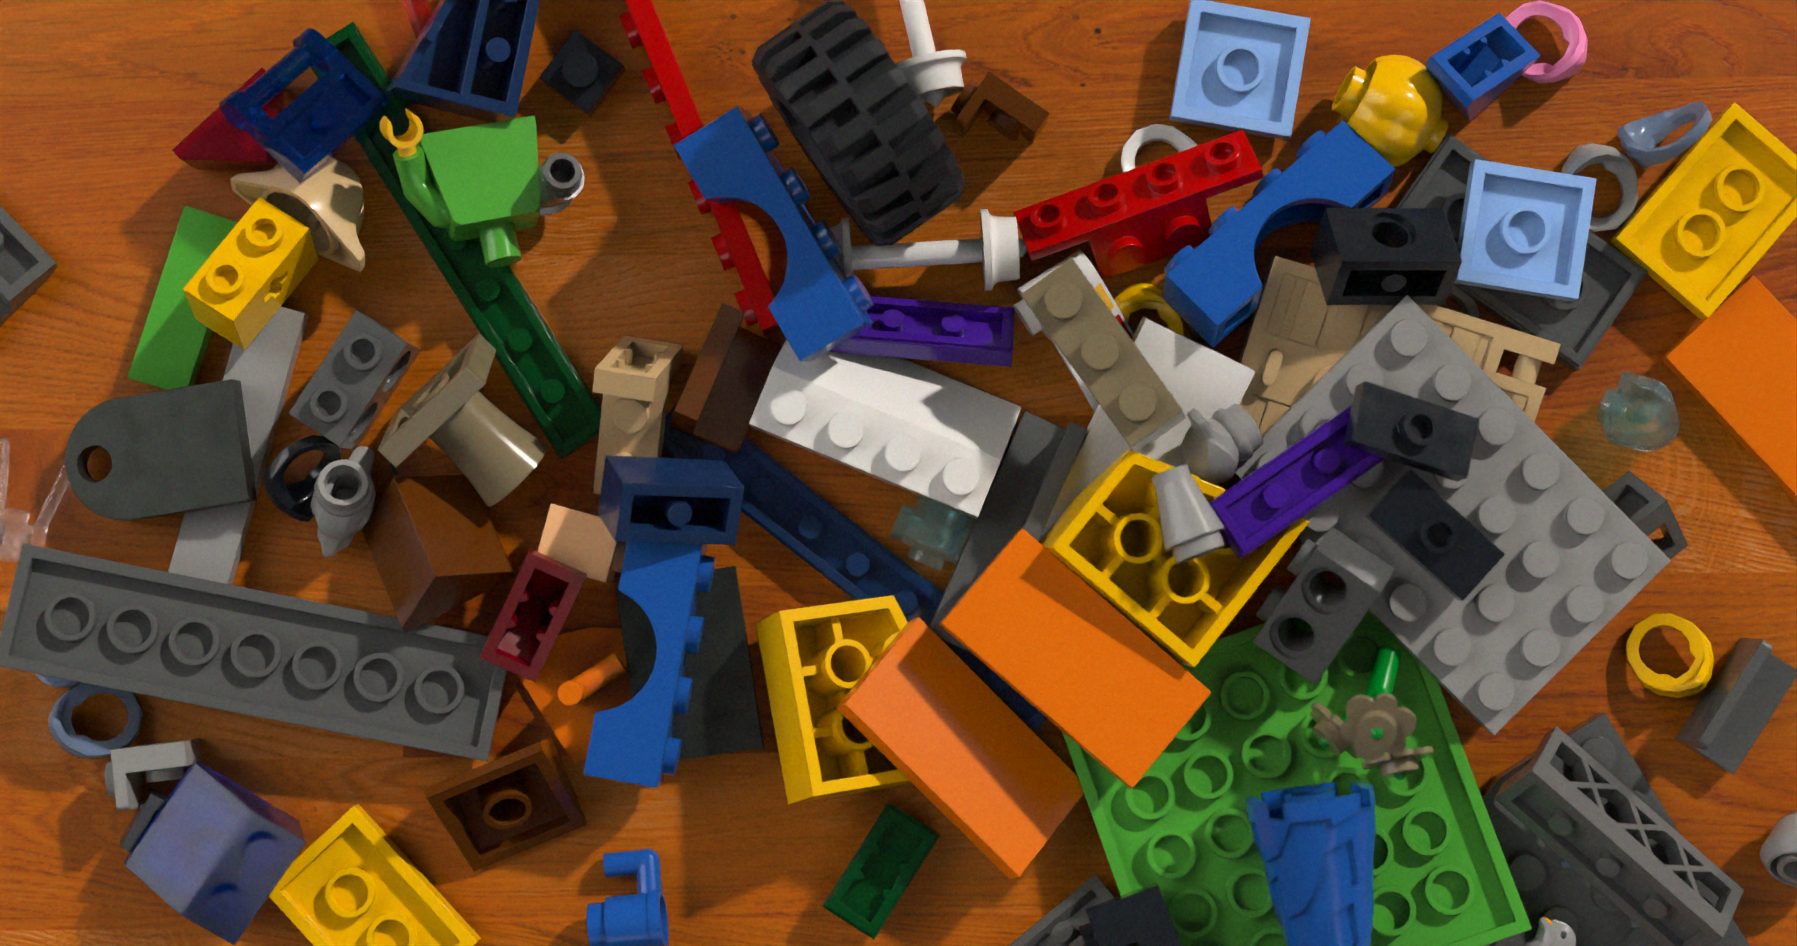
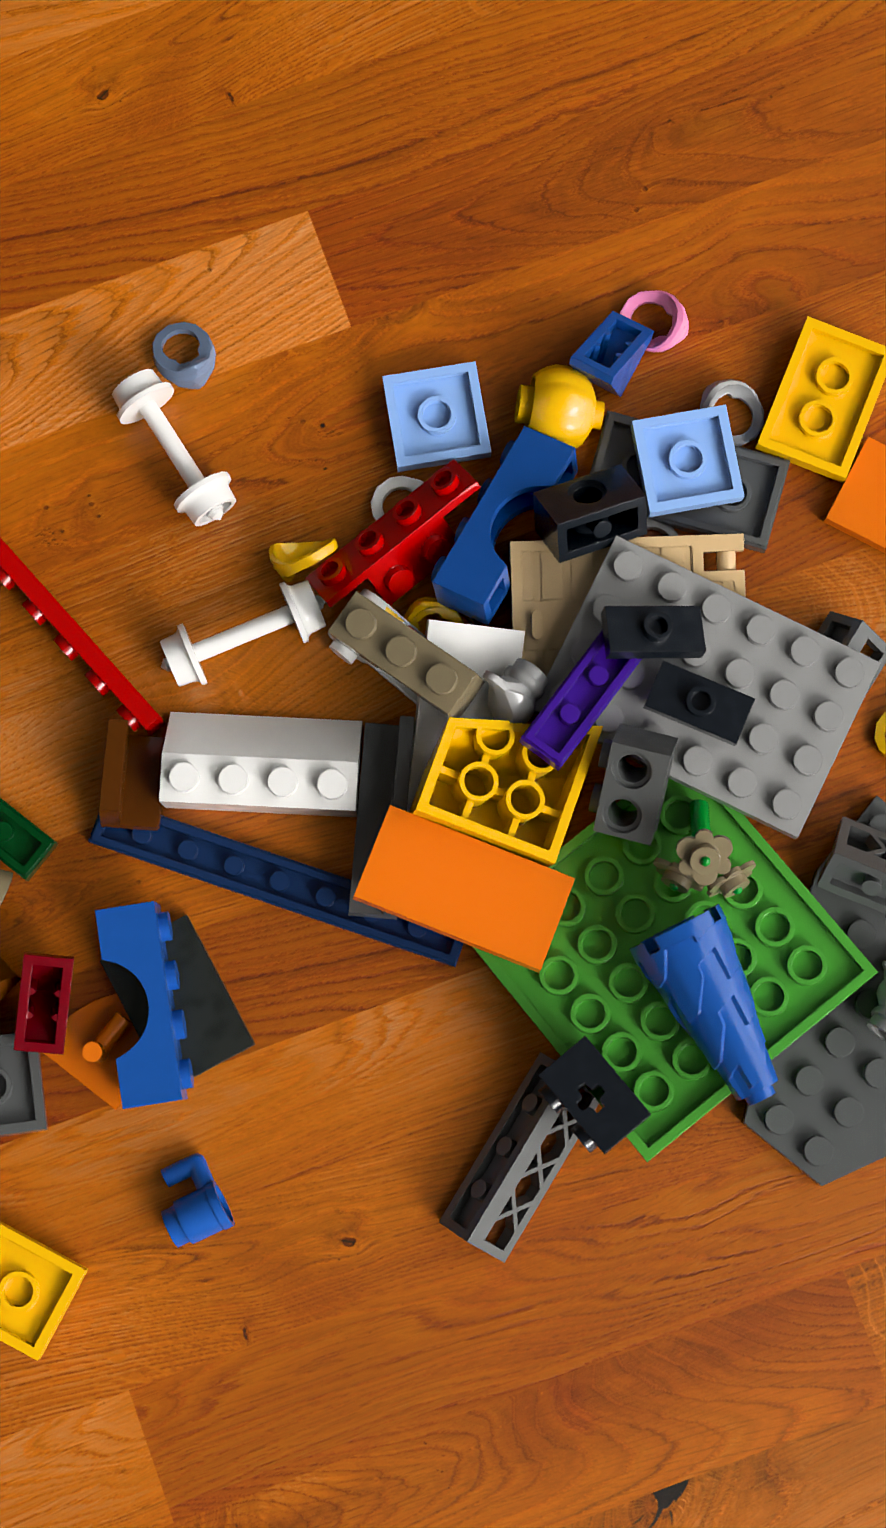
camera: 25 degrees left, 5 degrees down
reddish brown slope [425,737,586,871] -> none
light nougat brick [538,504,627,583] -> none
tan bracket [592,336,683,494] -> none
dark blue brick [598,455,744,545] -> none
blue arch [674,106,874,362] -> none
black tyre [751,0,965,246] -> none
yellow wedge [756,595,912,805] -> none
dark green plate [822,801,940,939] -> none
dark purple tile [829,296,1015,367] -> none
orange tile [836,617,1084,879] -> none
clear light blue plate [889,496,975,571] -> none
reddish brown bracket [951,72,1049,143] -> none
light grey cone [1152,464,1225,564] -> none
clear light blue plate [1598,371,1680,451] -> none
sand blue piece [1617,102,1712,170] -> none
none -> yellow piece [269,538,338,582]

